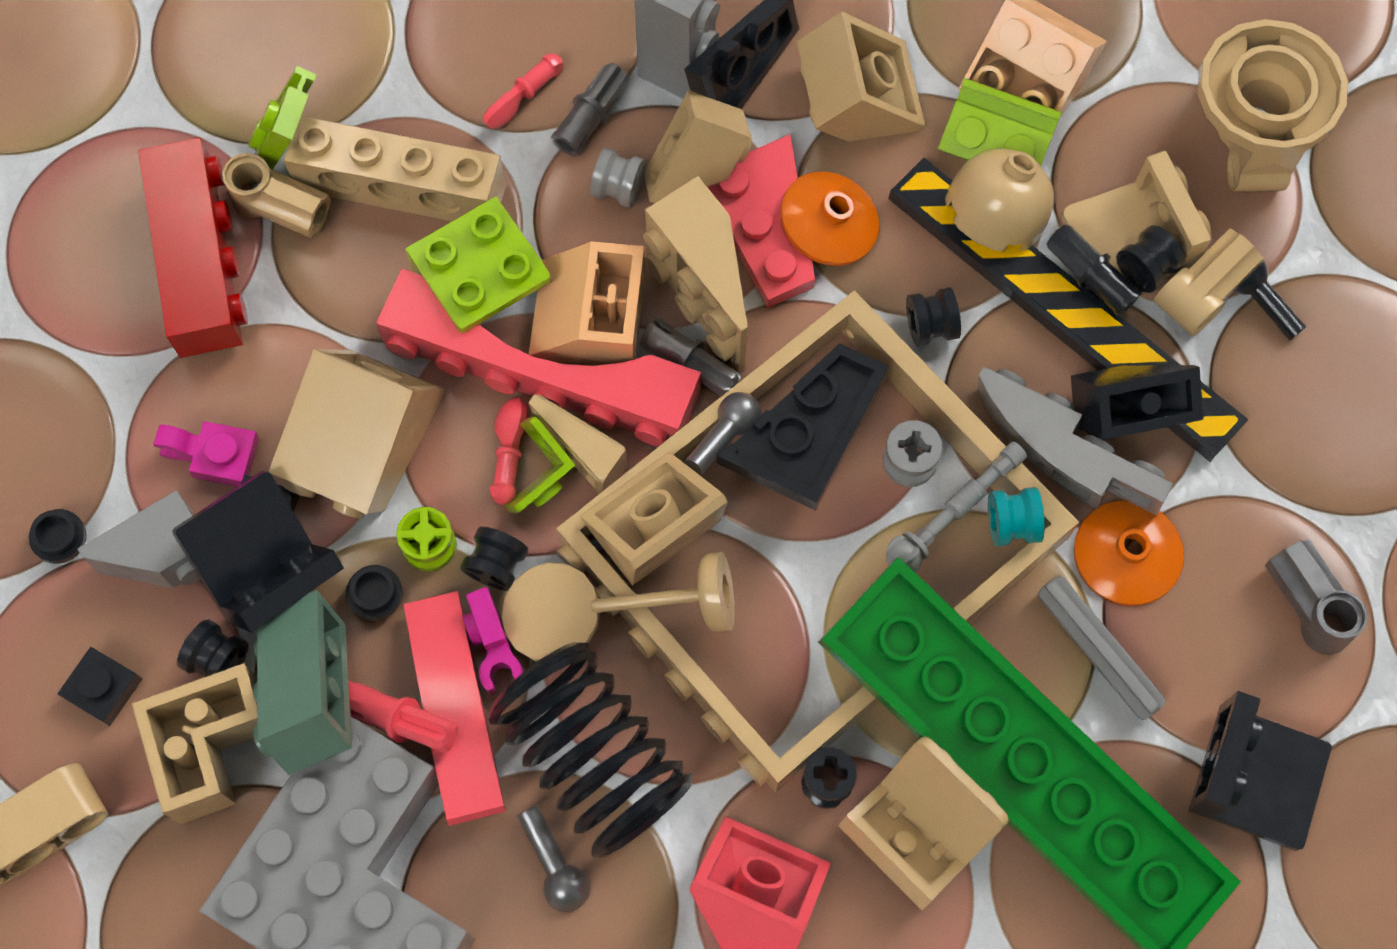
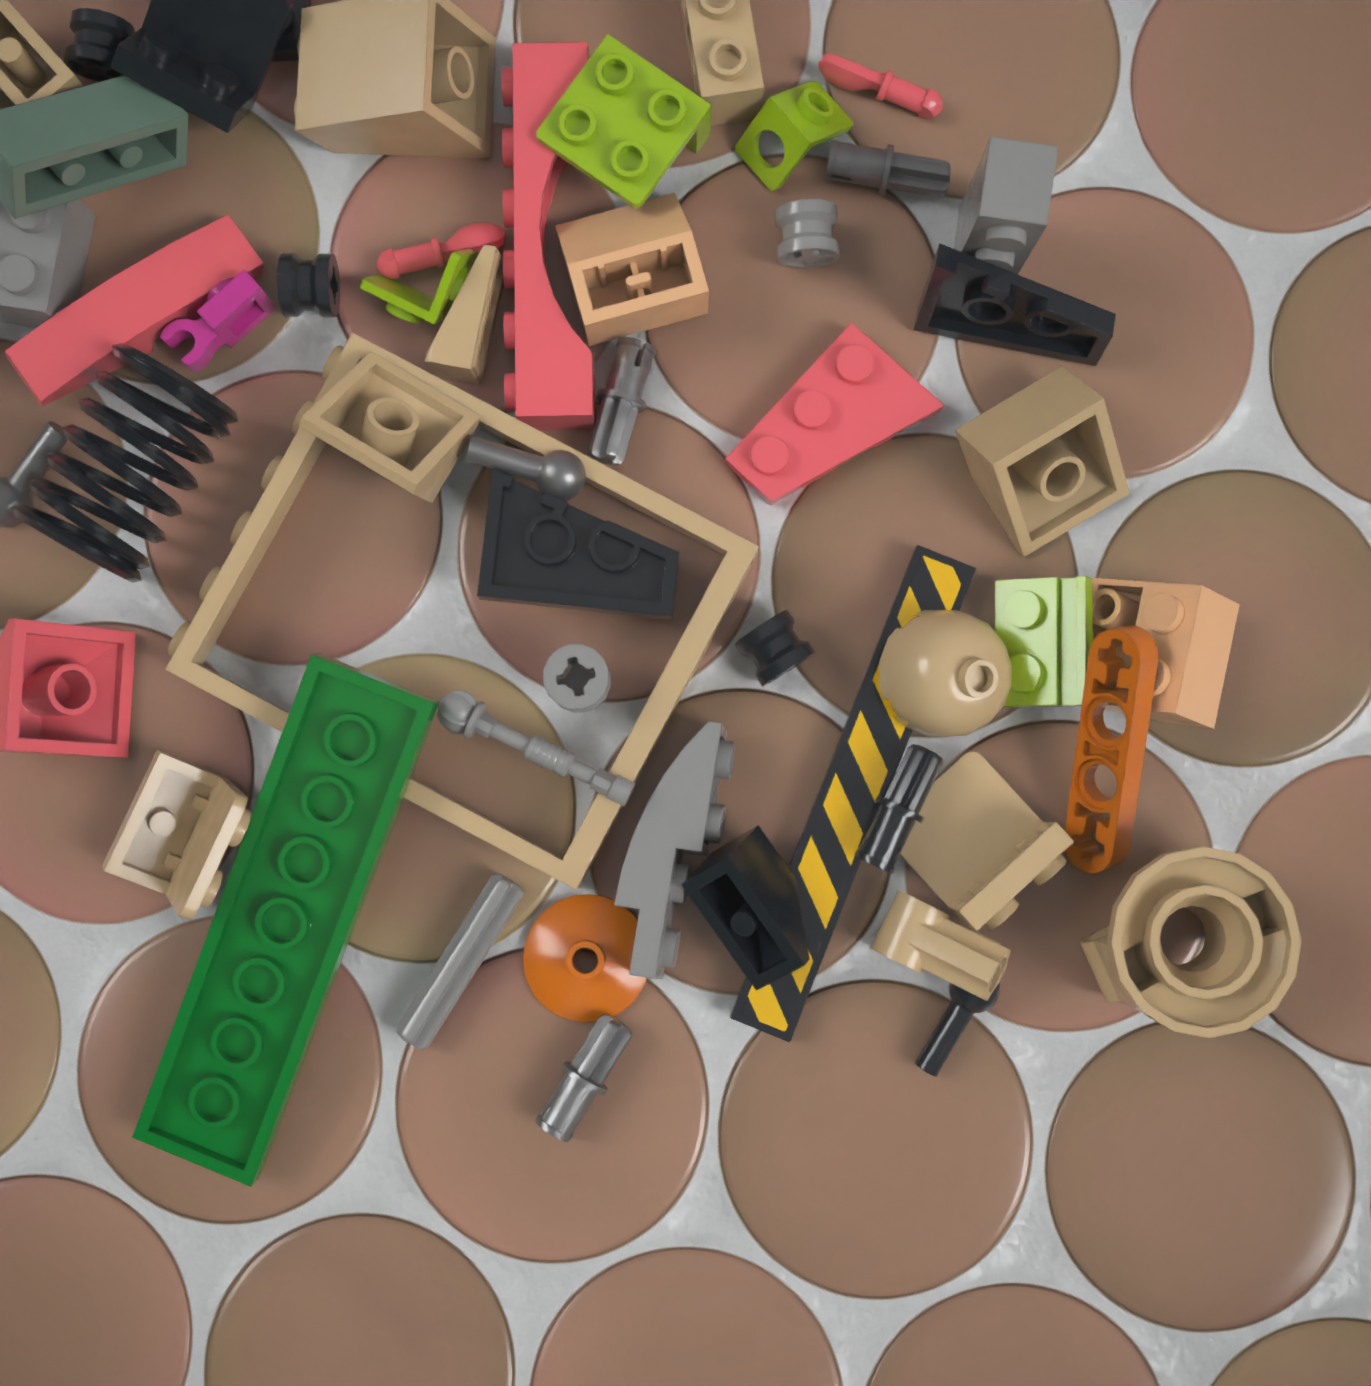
camera: 70 degrees right, 15 degrees up
black plate [346,565,403,621] -> none
coral axle [348,680,458,752] -> none
lime wheel [396,507,457,572] -> none
tan piece [501,552,735,661] -> none
tan slope [643,176,748,373] -> none
tan slope [644,90,752,203] -> none
orange dish [780,171,879,266] -> none
black bush [801,747,857,809] -> none
teal wheel [987,487,1044,547] -> none
black wheel [1116,225,1185,293] -> none
black bracket [1188,691,1332,851] -> none
flat silver piece [1265,539,1368,655] -> none
none -> flat silver axle [534,1014,632,1142]
none -> lime bracket [735,81,853,191]
none -> orange beam [1065,625,1158,874]

